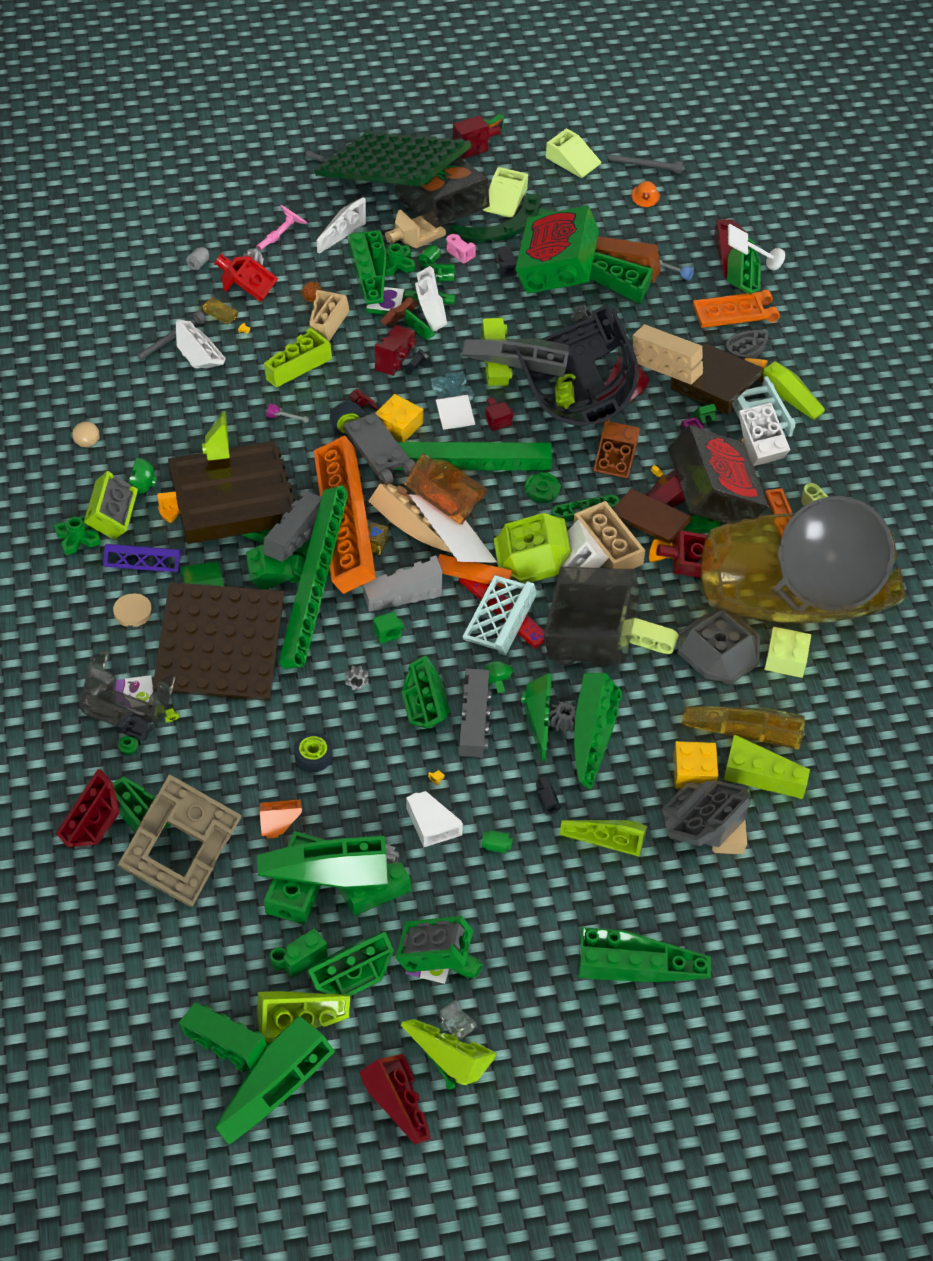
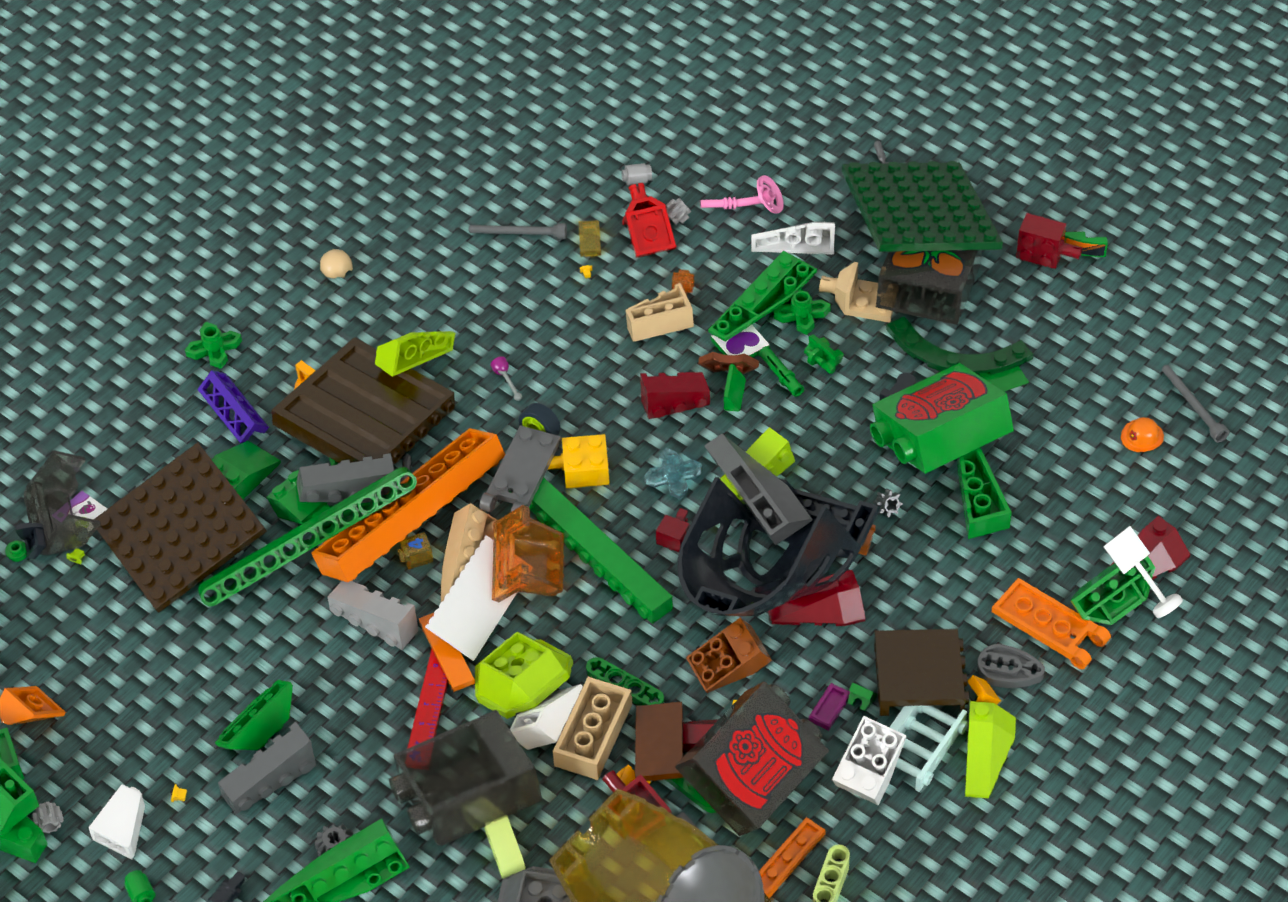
camera: 55 degrees right, 0 degrees up
piece [84,471,138,540] -> none
tan tile [113,593,152,627] -> none
green cylinder [128,457,157,495] -> none
white wedge [176,320,226,368] -> none
lime wedge [264,327,332,388] -> none
wheel [294,733,332,772] -> none
light grey gear [345,666,368,690] -> none
dark red plant [349,389,380,411] -> none
green brick [373,612,404,644] -> none
black tile [404,349,433,376] -> none
white slope [415,266,447,332] -> none
green brick [418,245,441,267] -> none
white sticker [436,395,475,430] -> none
bright pink leg [447,234,476,264] -> none
light aqua fence [463,575,537,656] -> none
yellowish green slope [483,167,528,218] -> none
green piece [483,661,514,694] -> none
green wedge [521,673,552,762] -> none
green tile [525,472,561,503] -> none
yellowish green slope [546,128,601,178] -> none
lime plate [555,374,575,409] -> none
dark orange wedge [595,236,661,283] -> none
tan piece [633,324,703,385] -> none
medium blue hinge [659,260,694,281] -> none

